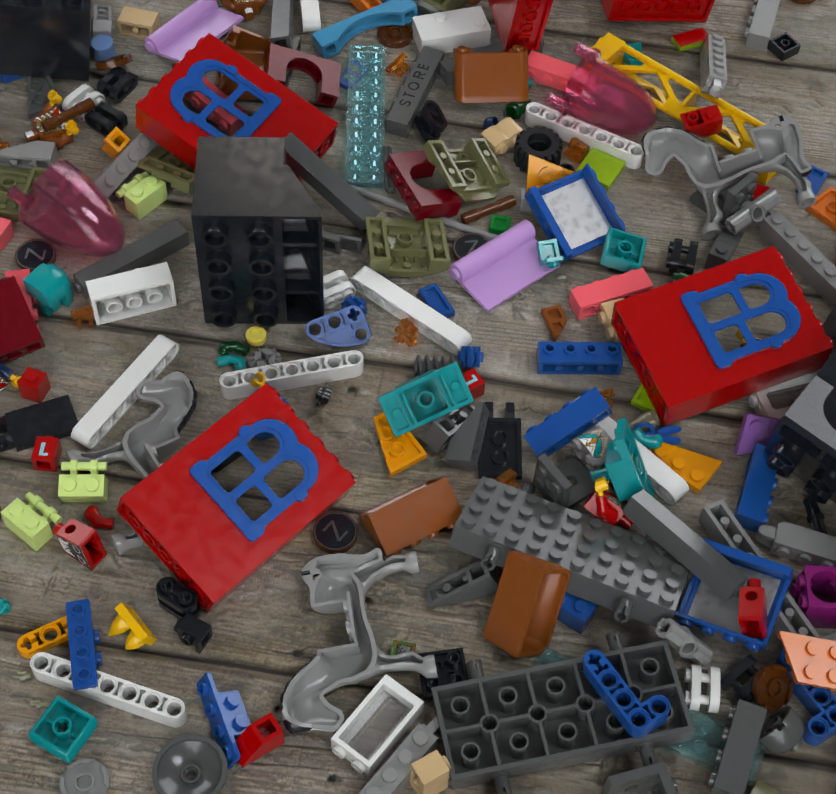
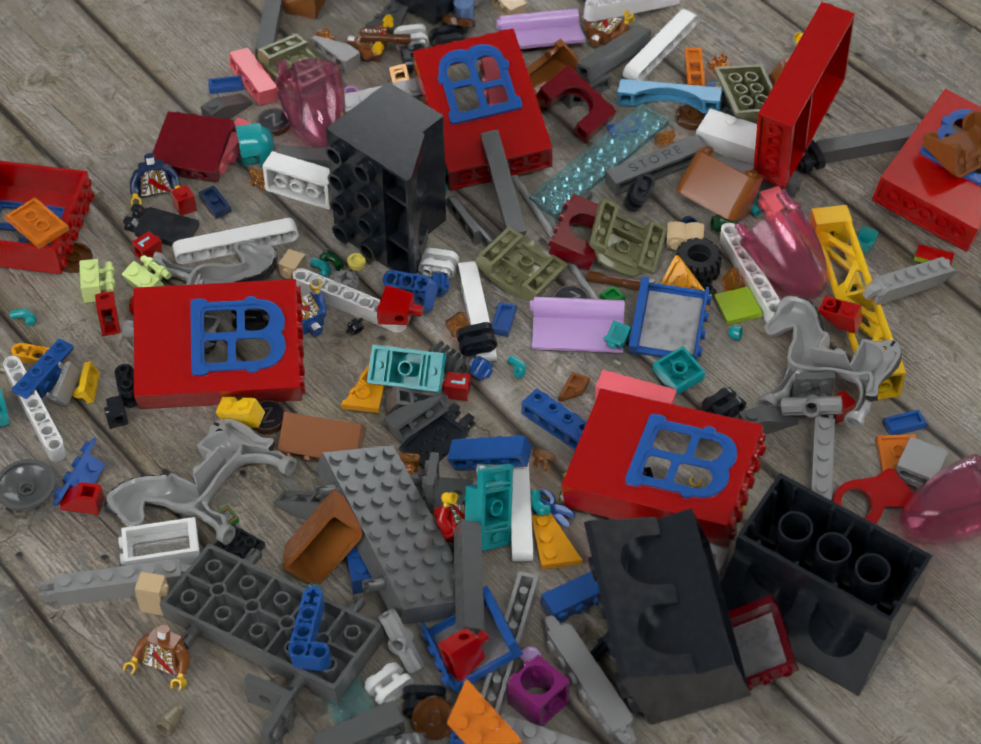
camera: 45 degrees right, 5 degrees down
none -> light grey hinge [46,362,81,406]
none -> dark blue plate [198,185,232,218]
none -> yellow brick [215,397,265,428]
none -> tan brick [278,249,306,279]
none -> red torso [377,285,423,325]
none -> black brick [456,322,498,357]
none -> teal arm [507,355,526,378]
none -> teal hinge [728,325,743,341]

